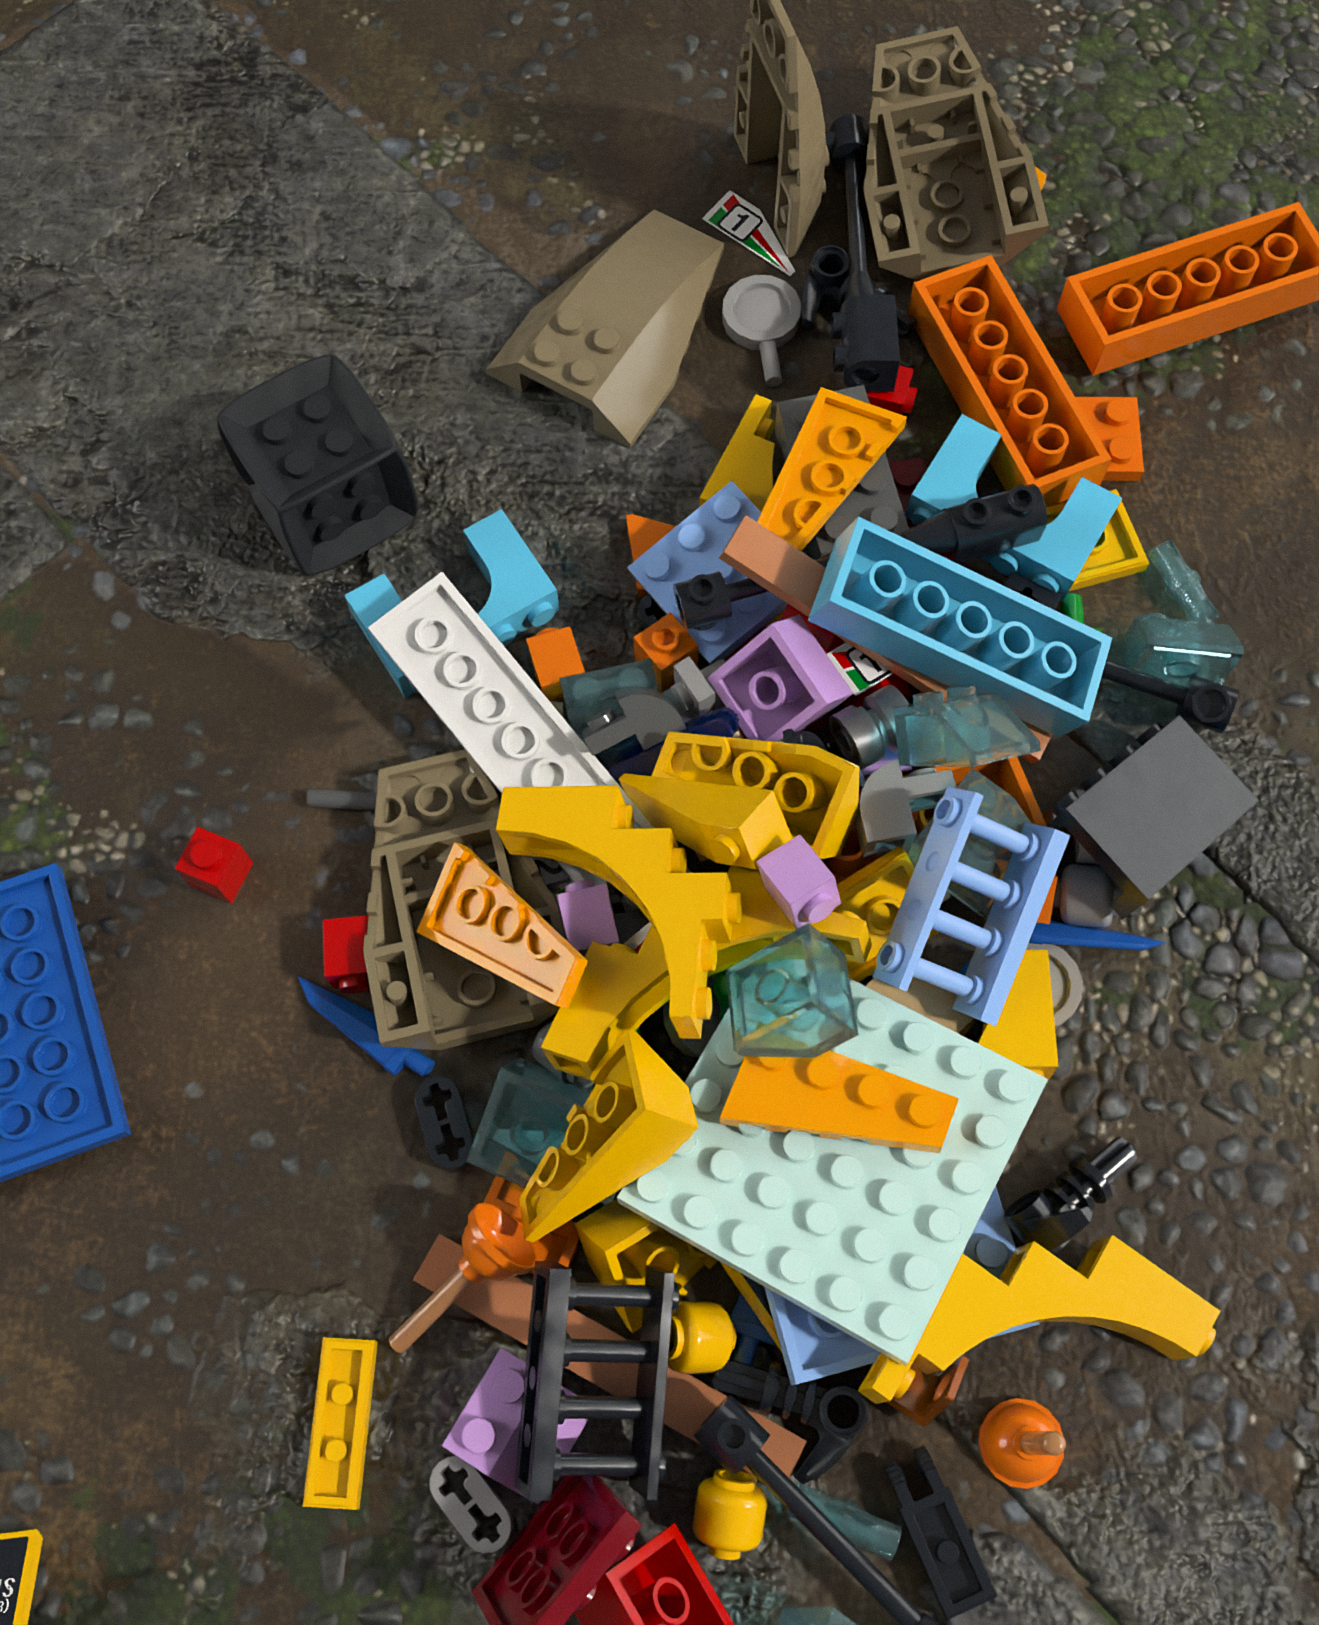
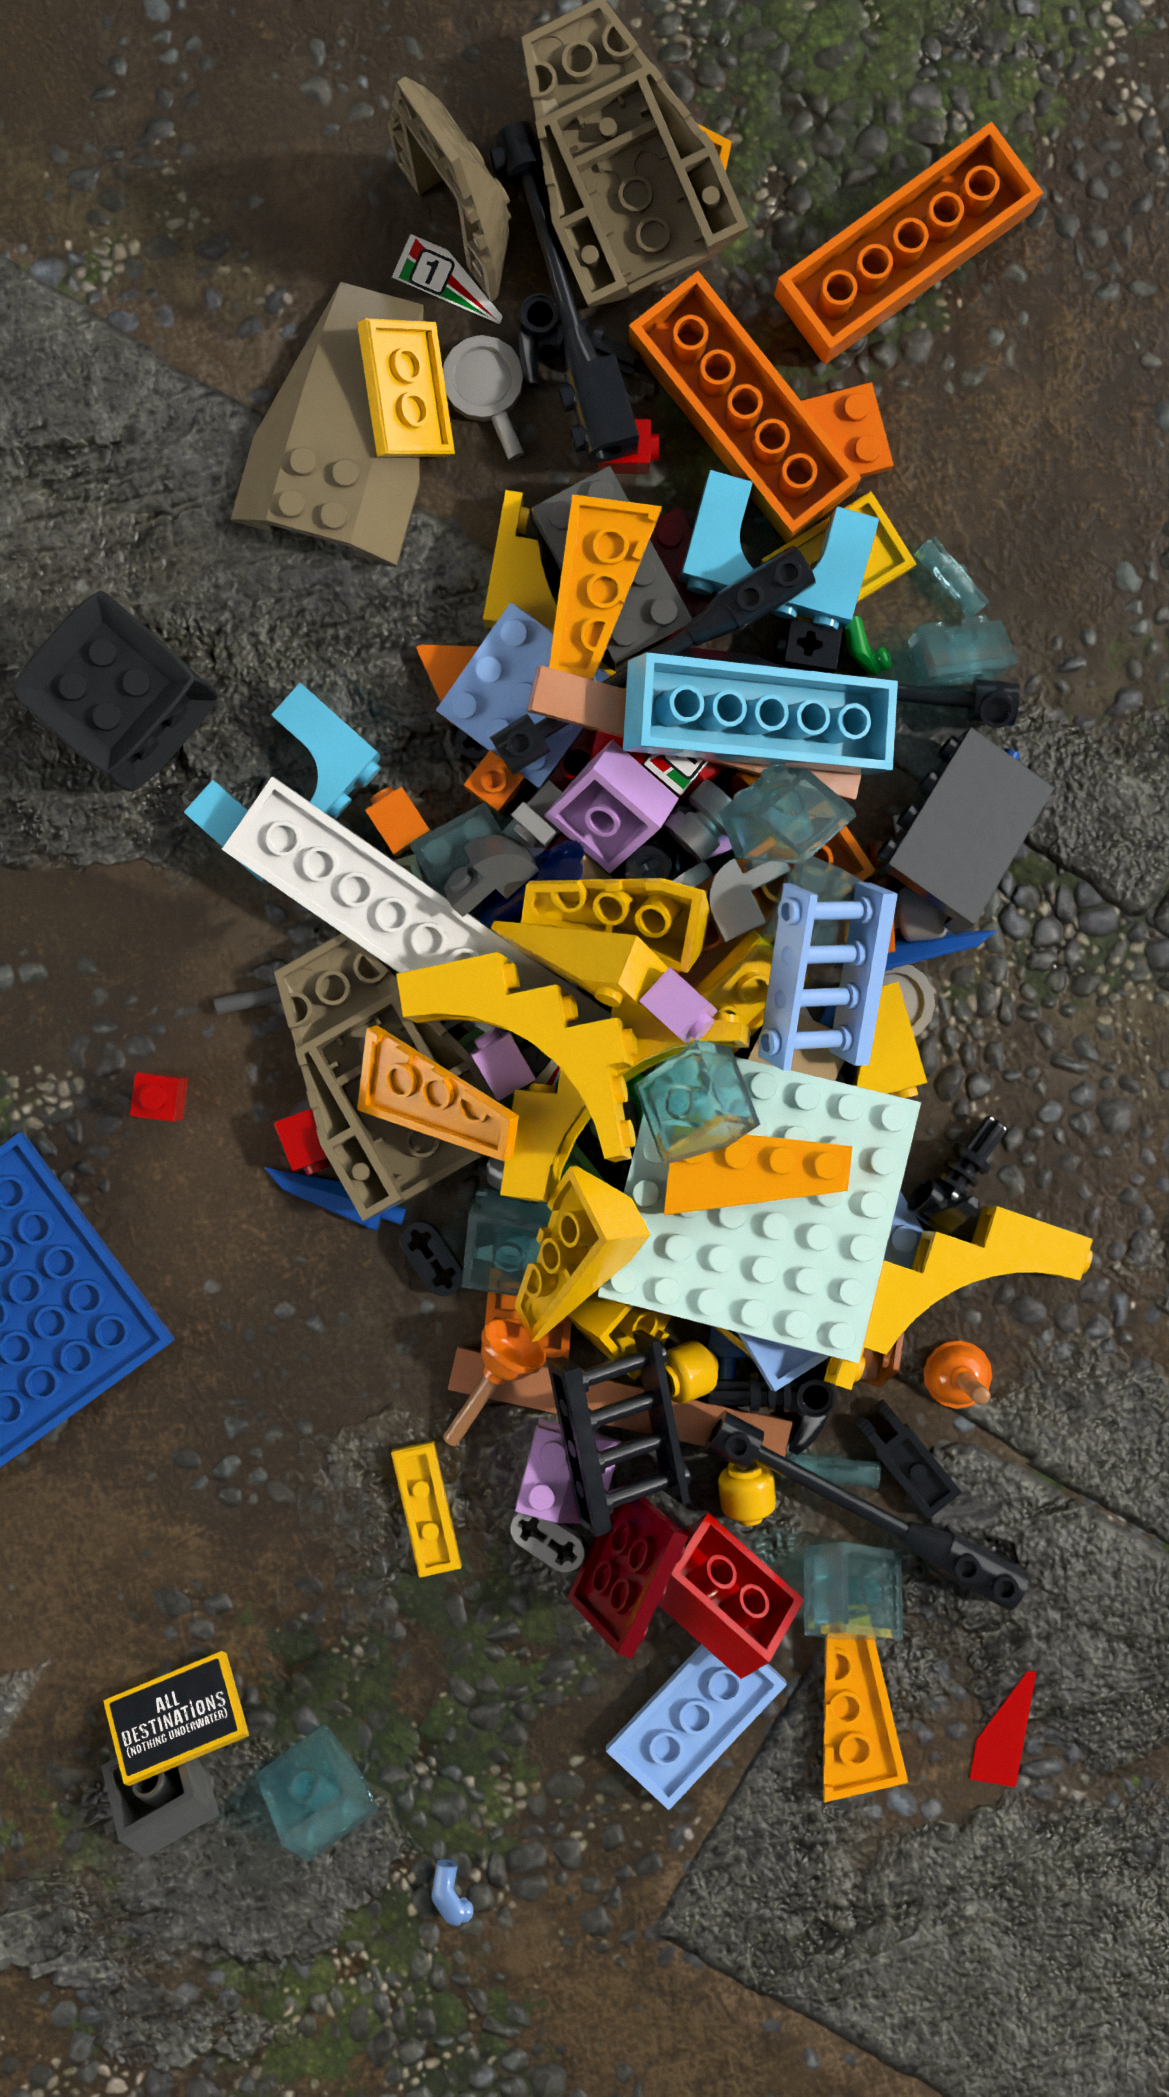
camera: 15 degrees left, 20 degrees up
none -> yellow tile [357,318,455,457]

